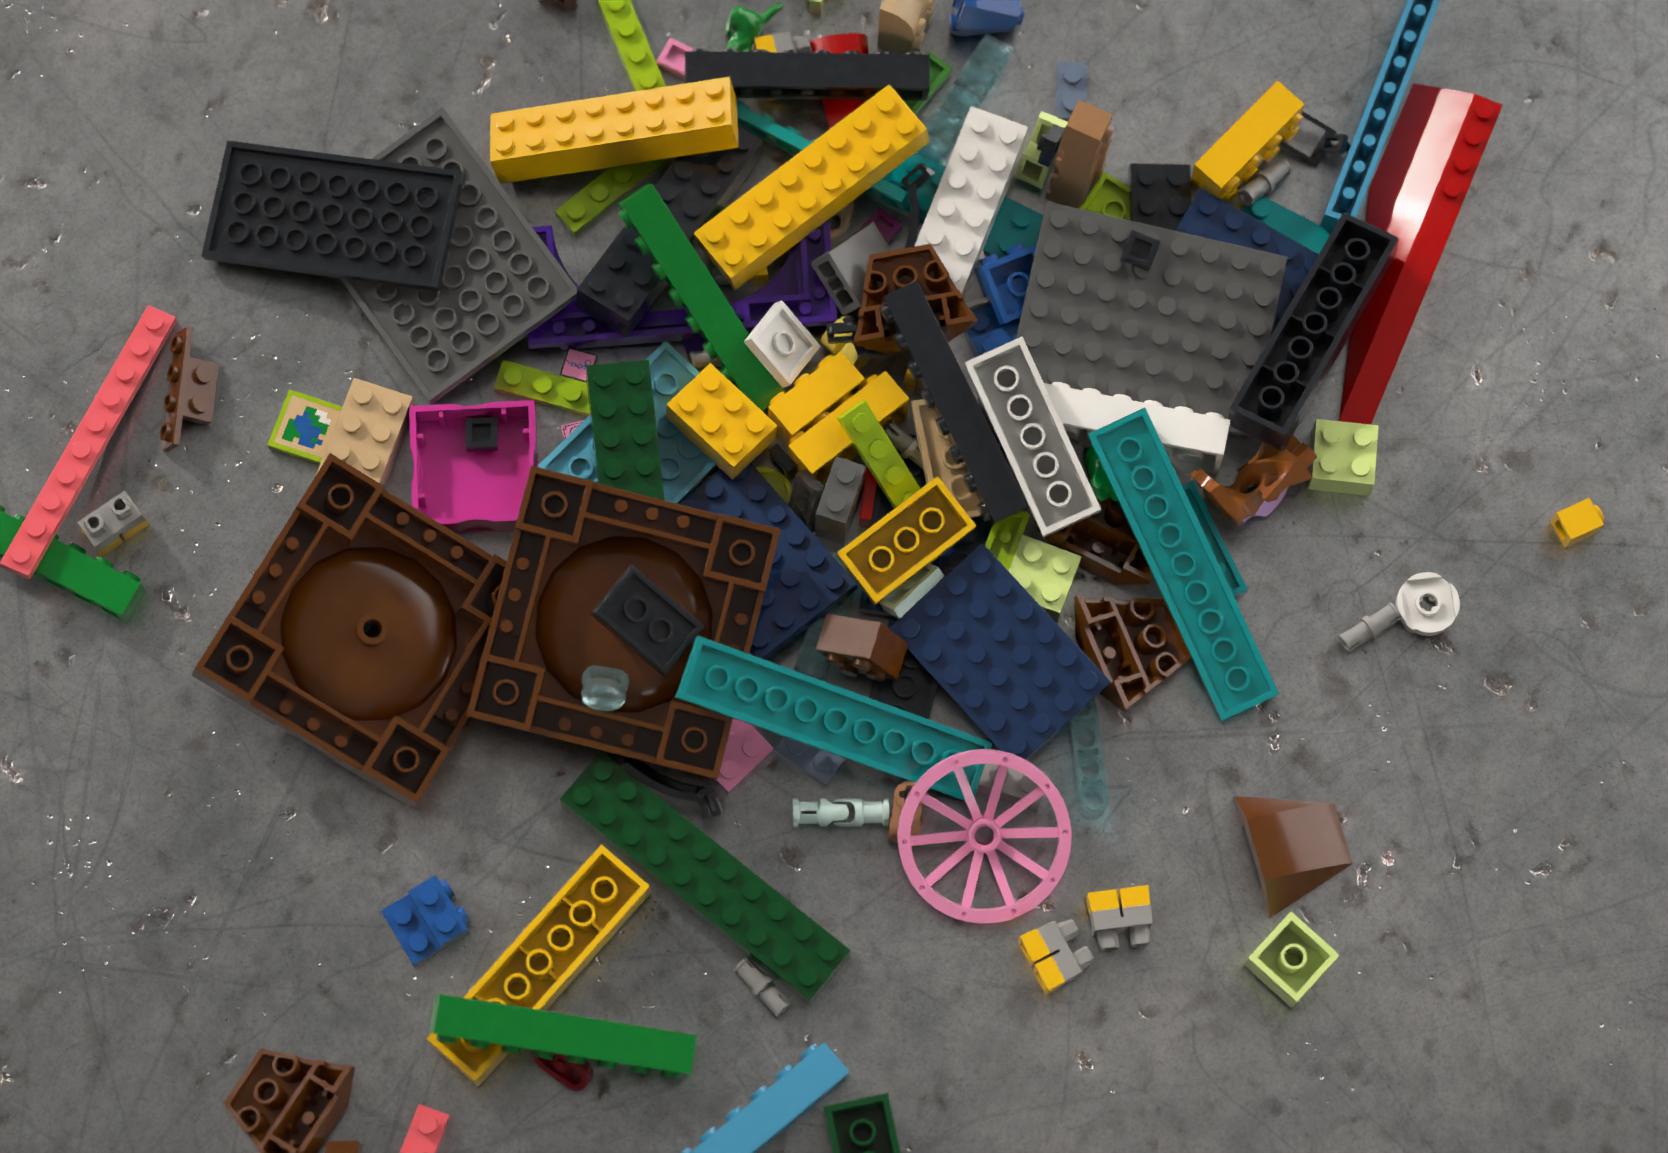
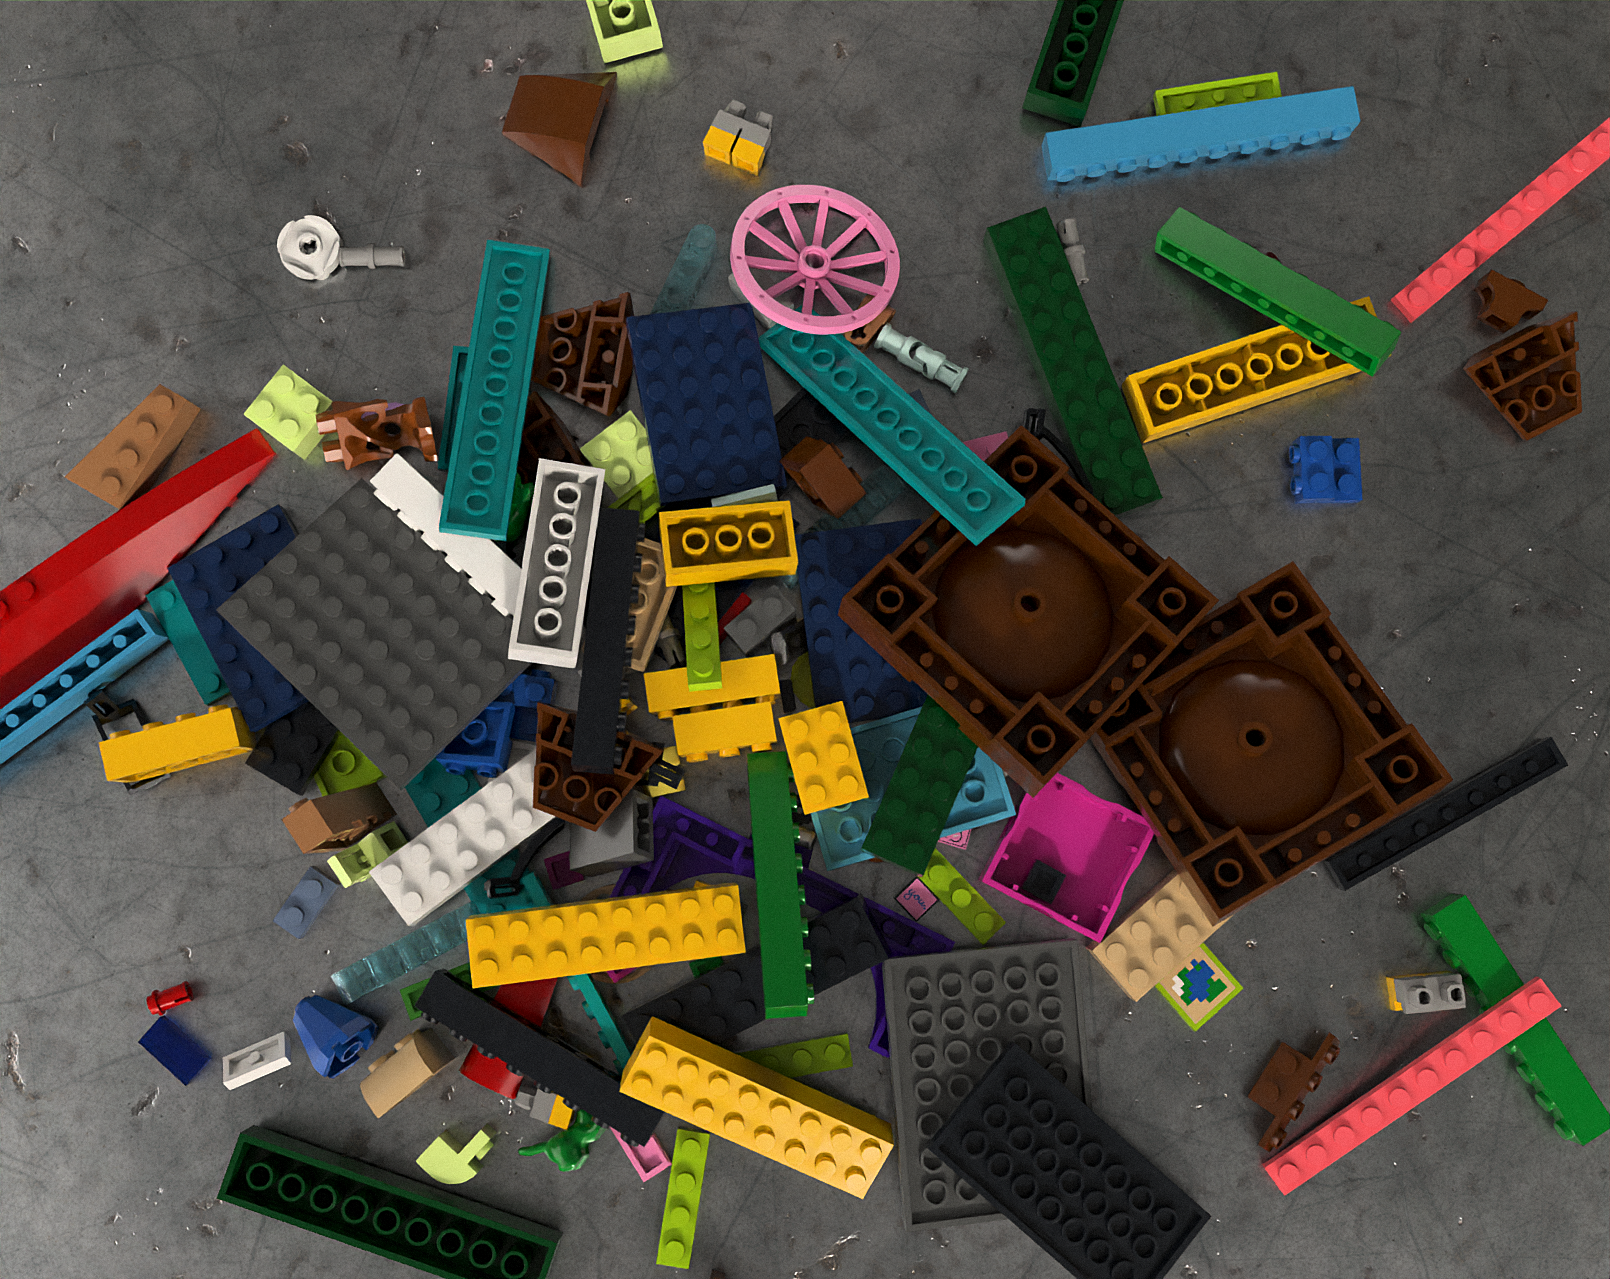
camera: 145 degrees left, 10 degrees up
clear light blue piece [581,665,629,711] -> none
black tile [590,564,705,676] -> none
white plate [744,300,821,388] -> none
hips [1018,919,1094,996] -> none
black plate [1037,124,1065,167] -> none
black tile [1120,230,1161,271] -> none
black brick [1228,212,1399,451] -> none
light grey pin [1237,159,1291,206] -> none
yellow brick [1550,497,1604,548] -> none
none -> medium nougat wedge [64,384,201,509]
none -> black plate [1325,737,1568,891]

